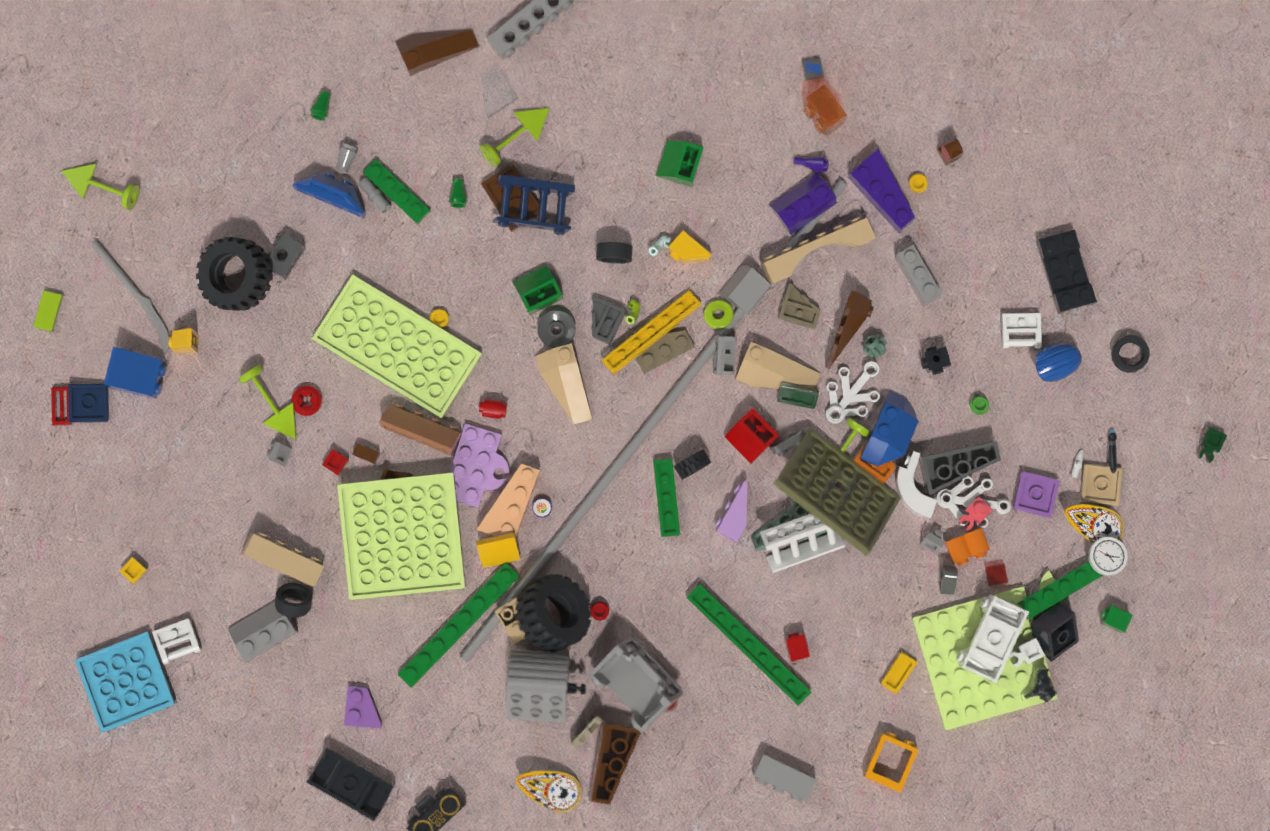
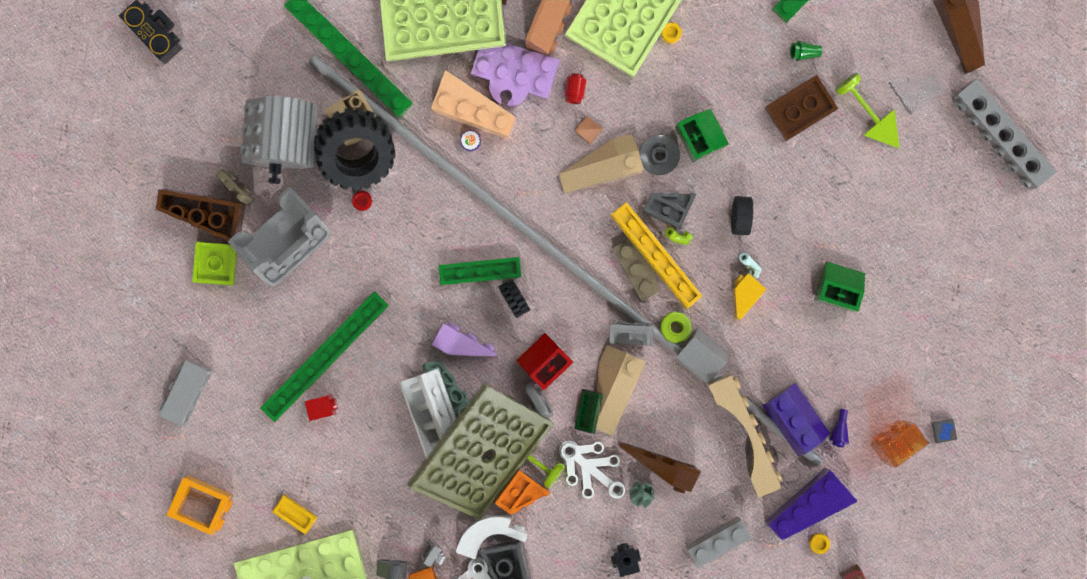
camera: 90 degrees right, 5 degrees up
yellow slope [476,532,521,569] -> none
dark blue fence [493,175,575,235] -> none
shield [516,771,581,812] -> none
dark tan wing [778,283,821,330] -> none
blue wedge [860,391,919,467] -> none
none -> lime plate [192,242,238,286]
none -> nougat slope [575,116,603,144]

